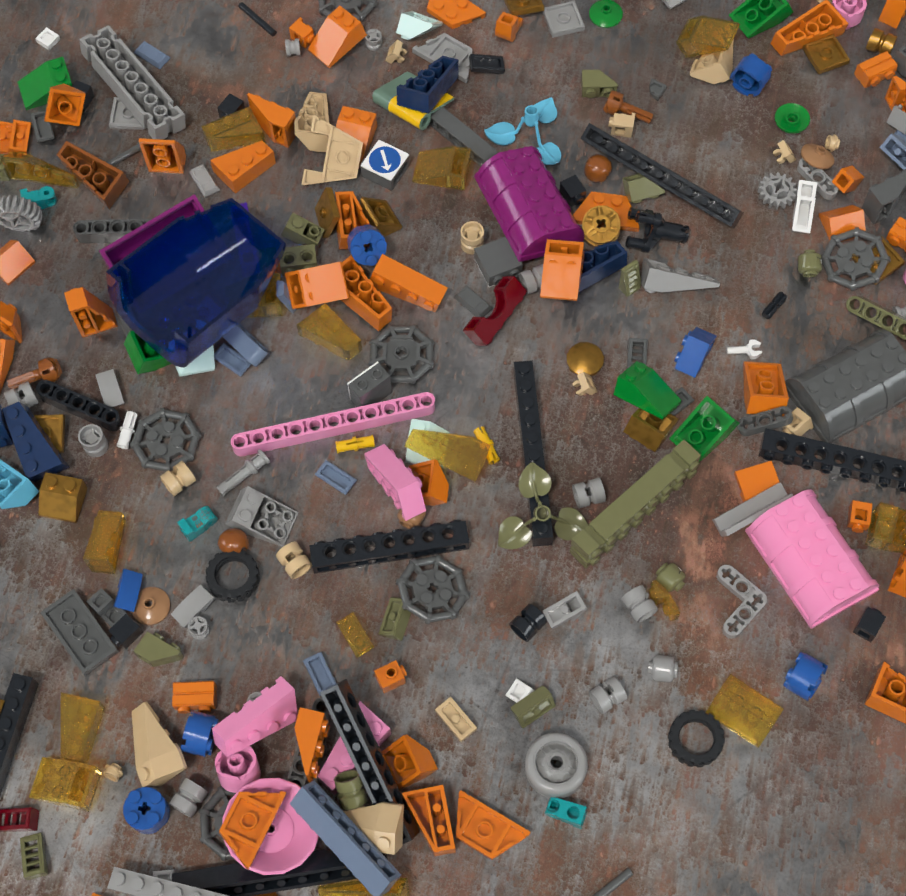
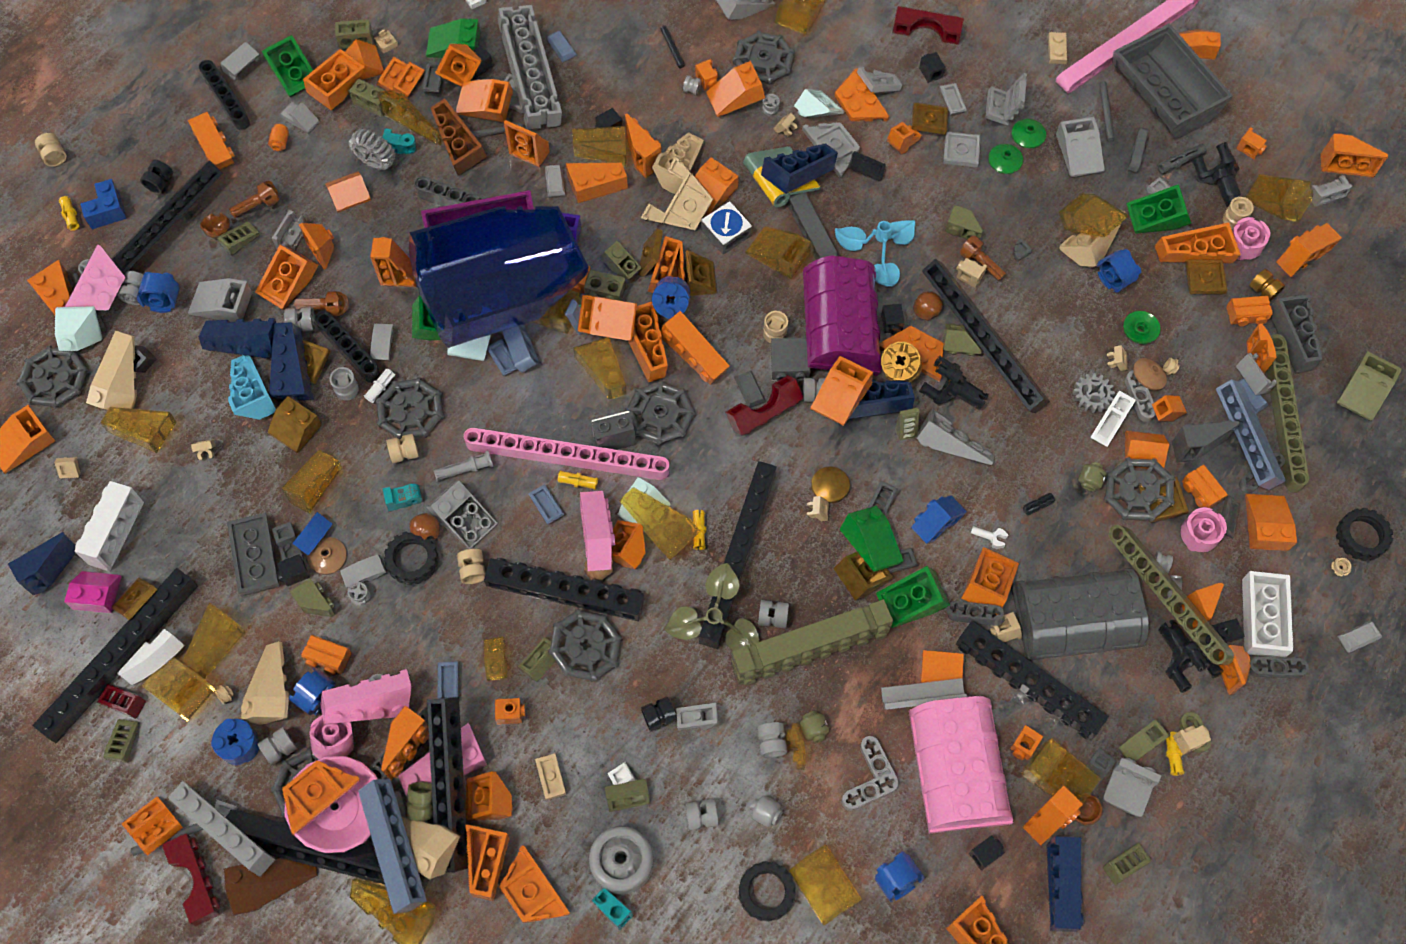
camera: 20 degrees right, 0 degrees up
none -> white slope [117,629,185,685]
none -> orange slope [456,79,513,122]

